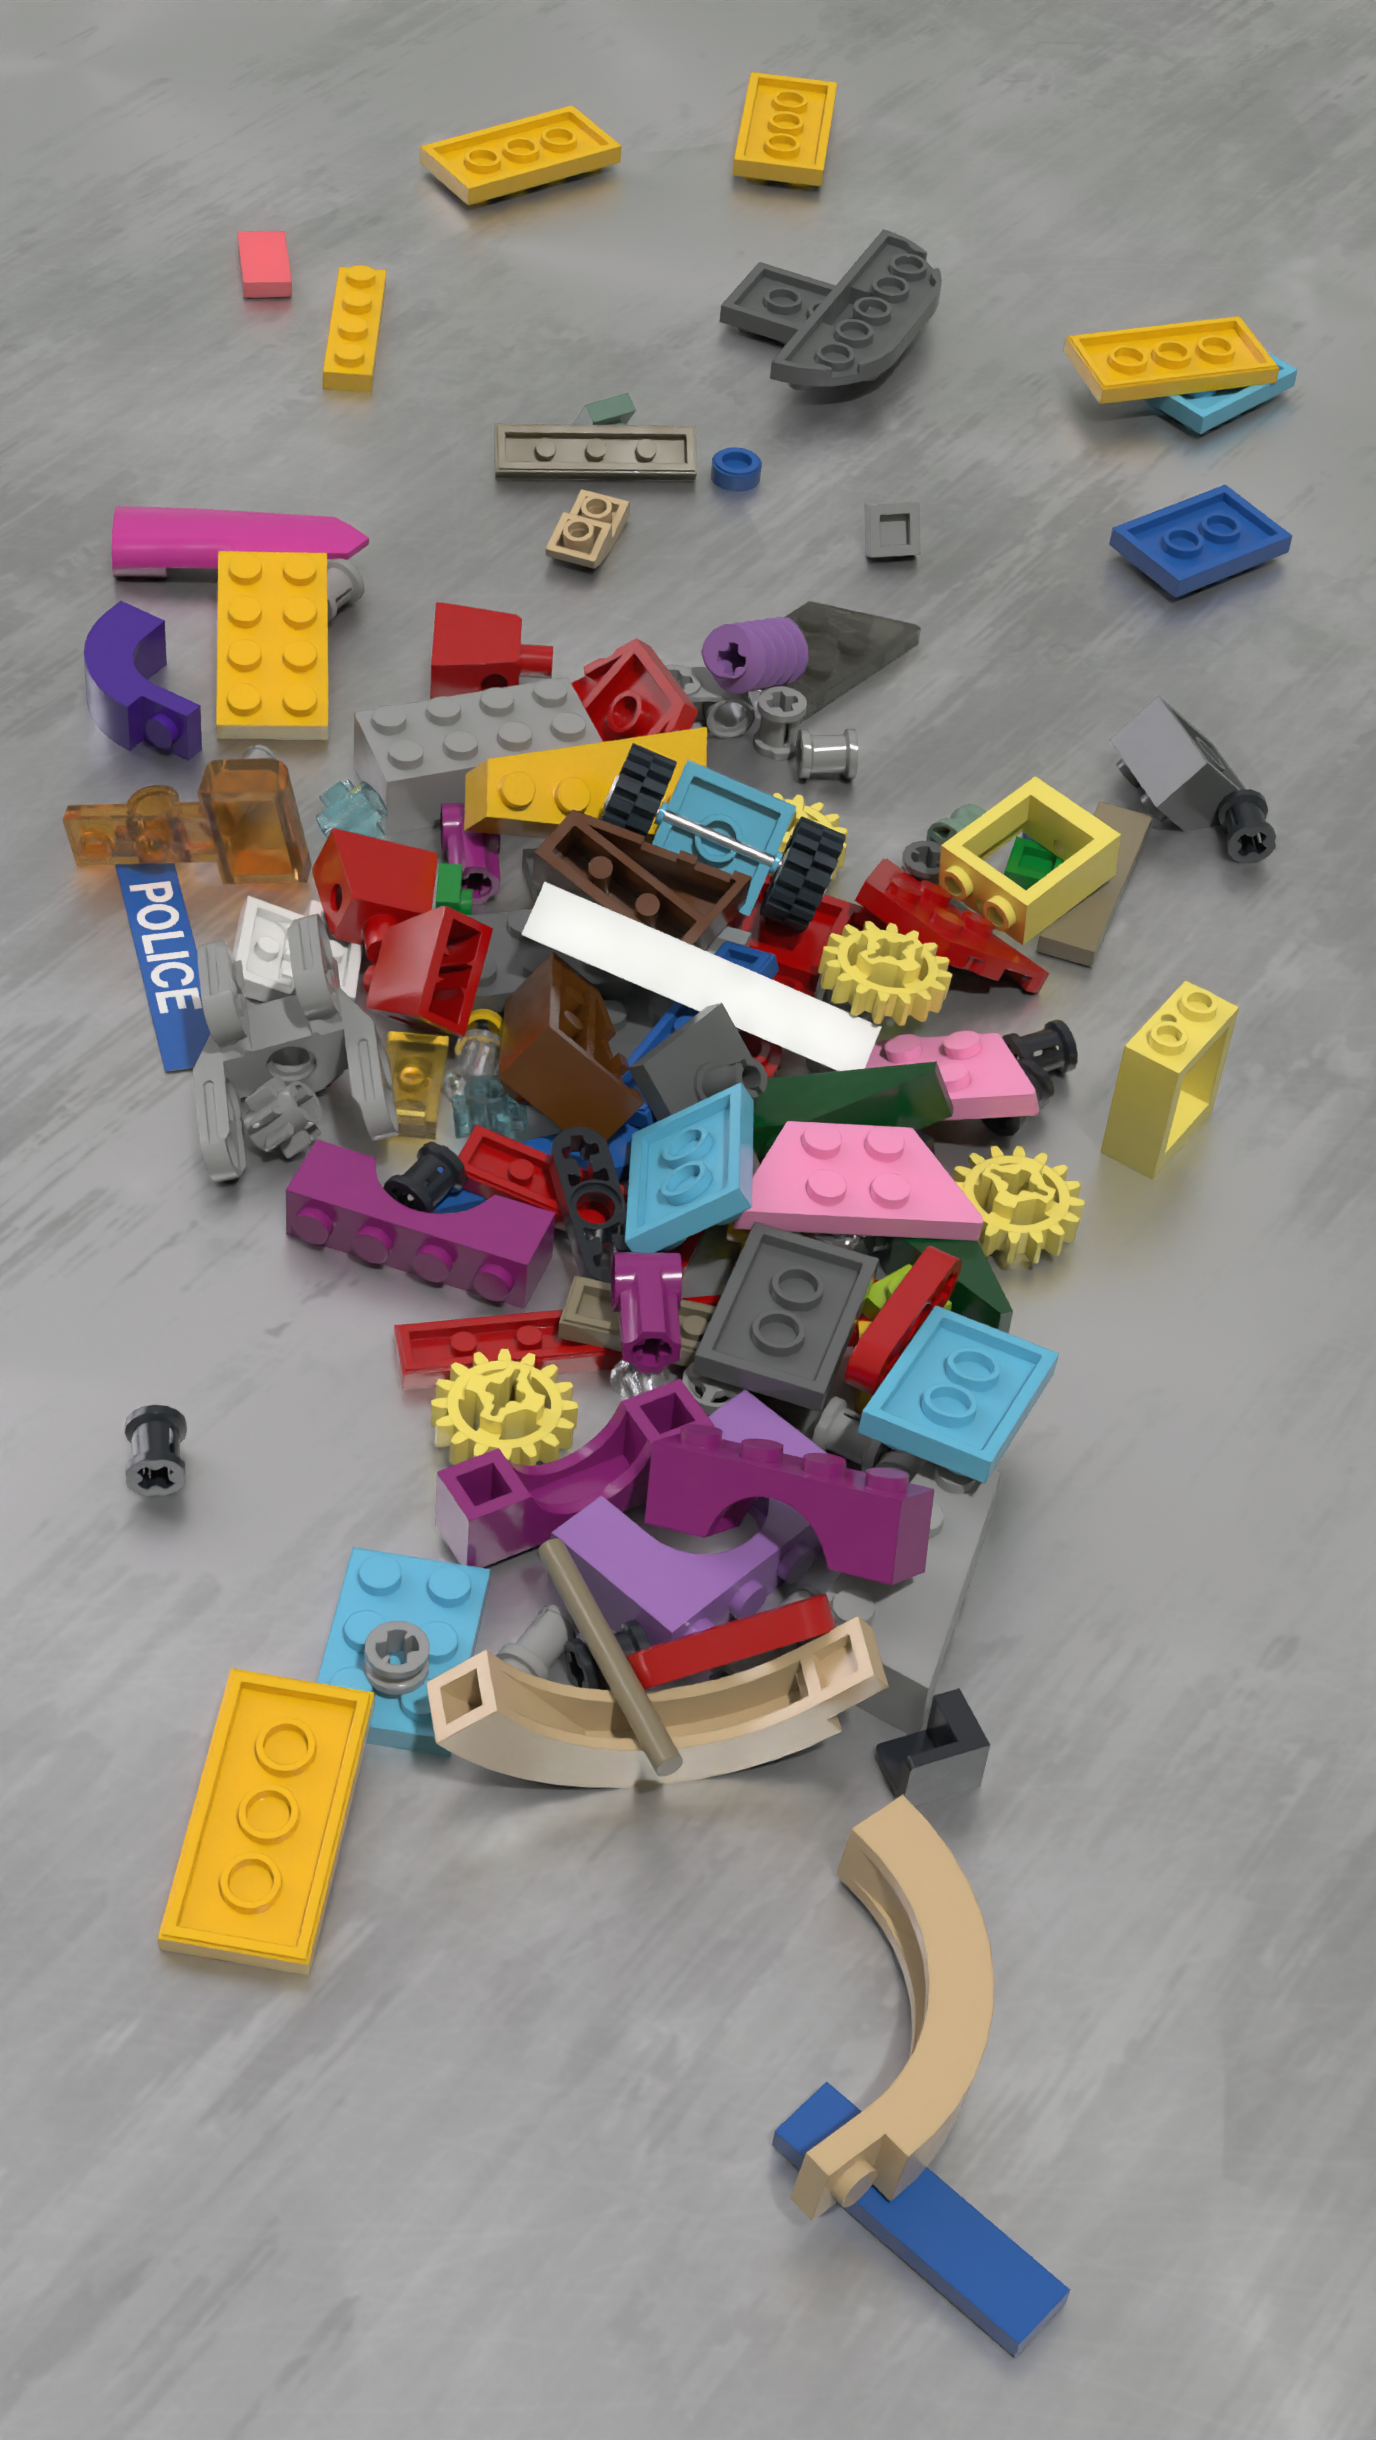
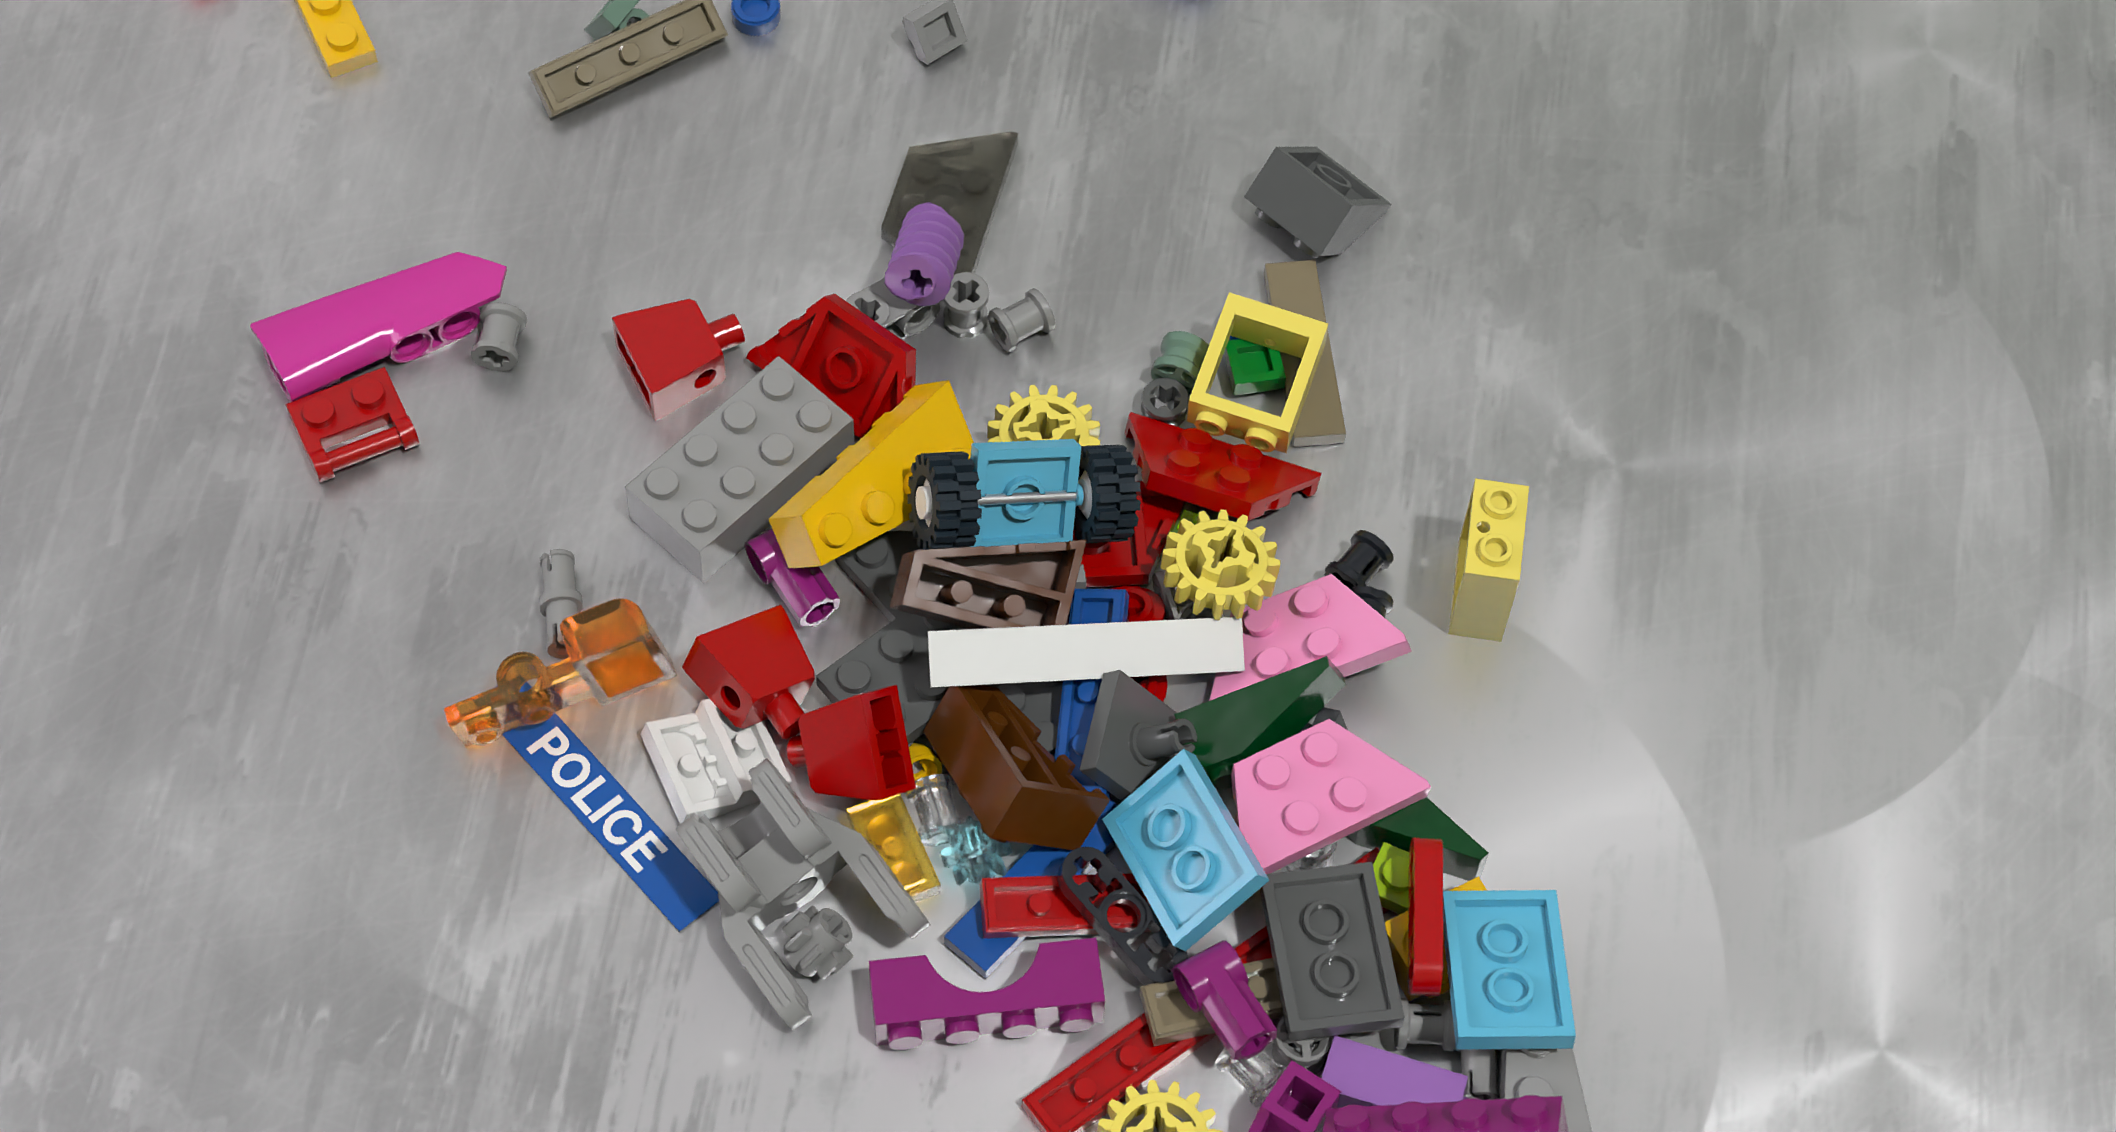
camera: 25 degrees left, 15 degrees up
dark purple arch [84,601,202,761] -> none
yellow plate [216,551,328,740] -> none
clear light blue gear [316,779,388,839] -> none
black bush [383,1141,468,1213] -> none
green plate [436,863,473,915] -> none
tan slope [545,489,630,569] -> none
light yellow gear [952,1146,1085,1264] -> none
black bush [1217,789,1276,863] -> none
none -> red plate [286,366,420,483]

